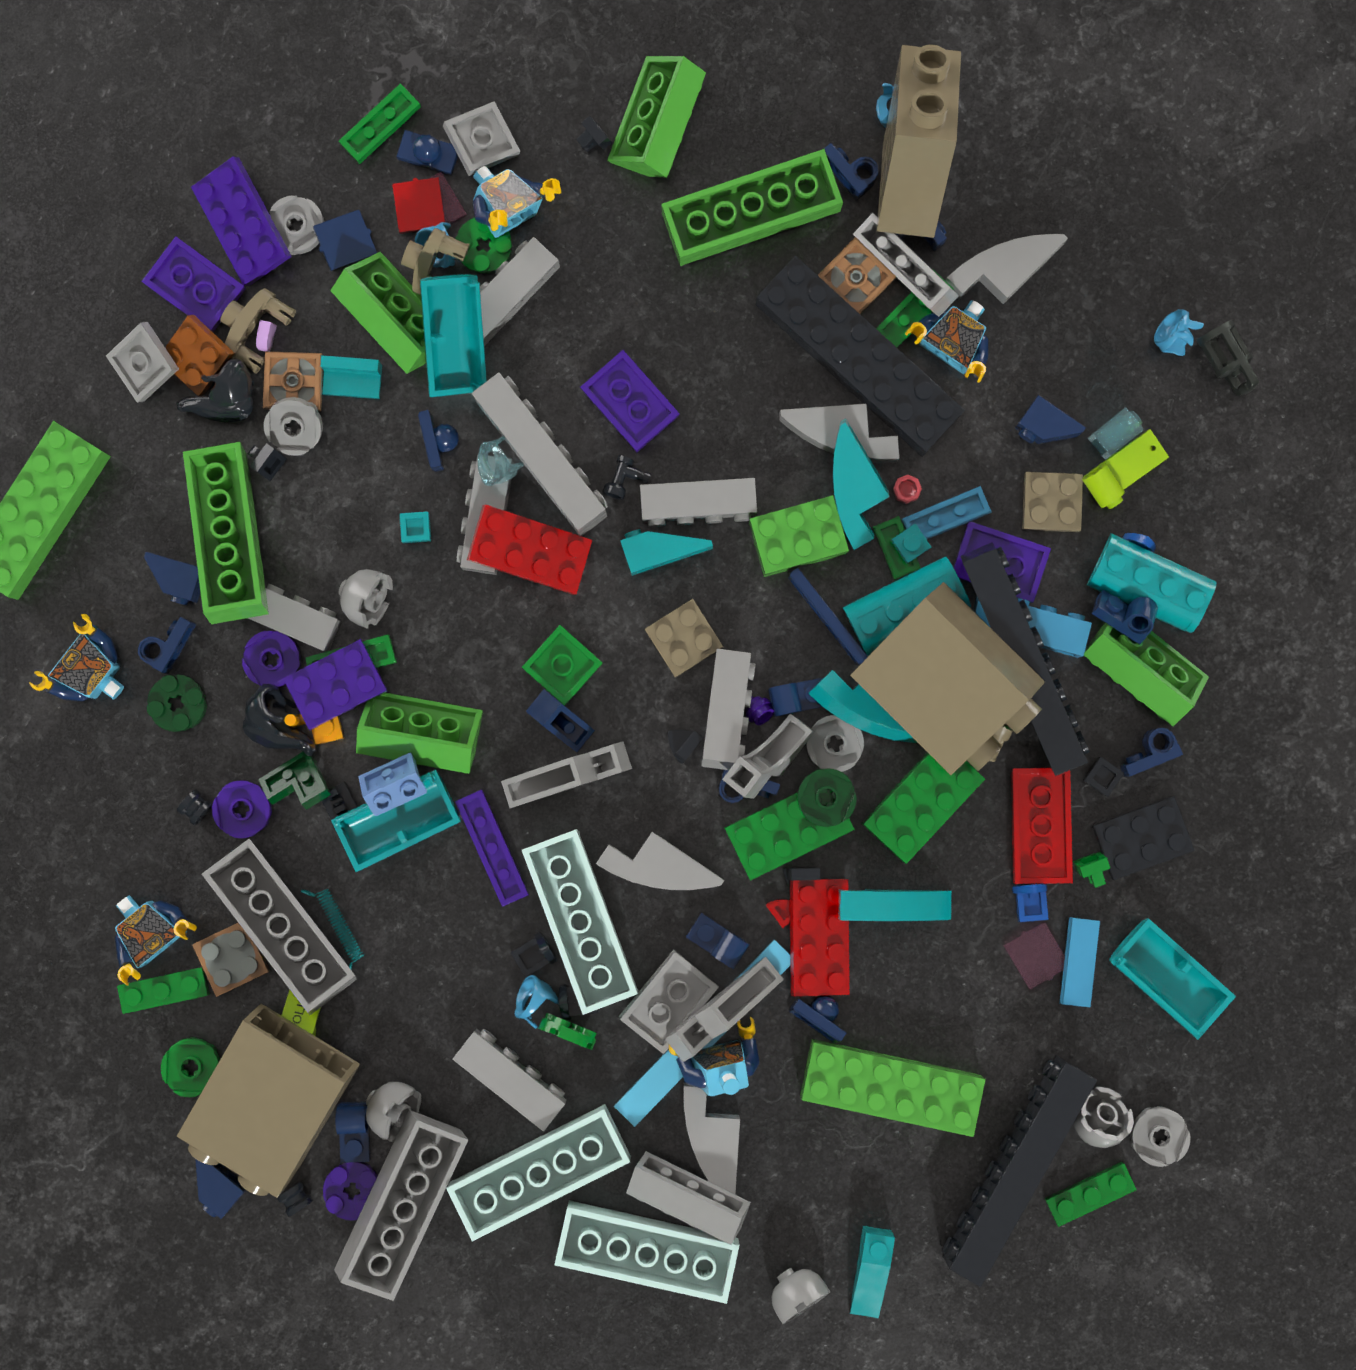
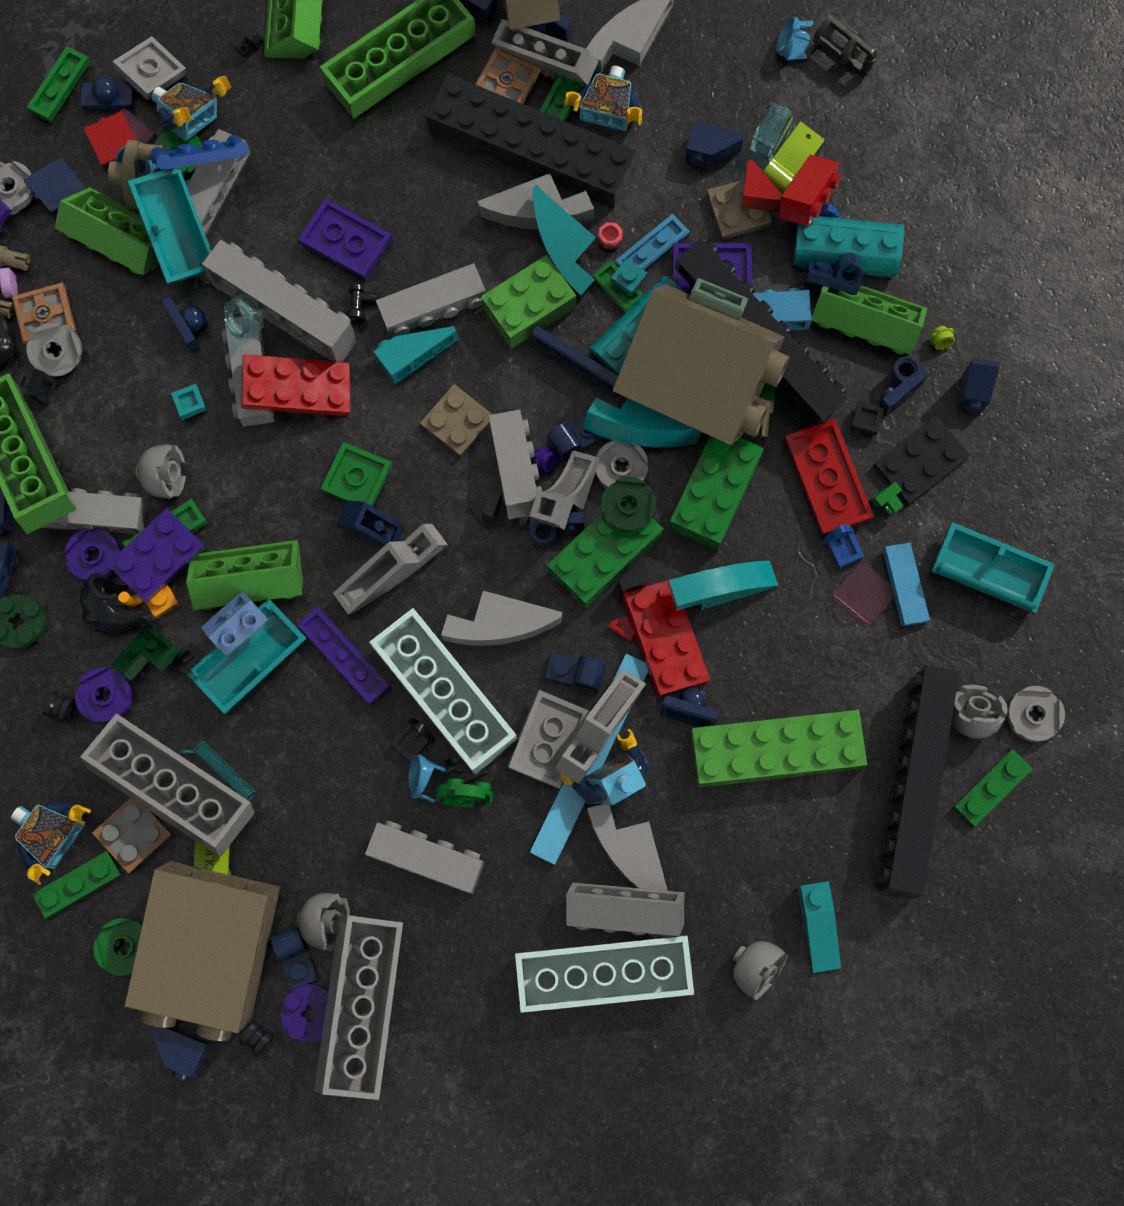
camera: 15 degrees left, 10 degrees down
teal panel [320,355,382,399] -> none
light aqua brick [446,1104,631,1241] -> none
none -> blue plate [150,135,249,170]
none -> sand green tile [689,278,748,320]
none -> red slope [741,159,782,212]
none -> red brick [779,154,841,227]
none -> lime plate [929,326,955,350]
none -> dark blue slope [958,358,1000,412]

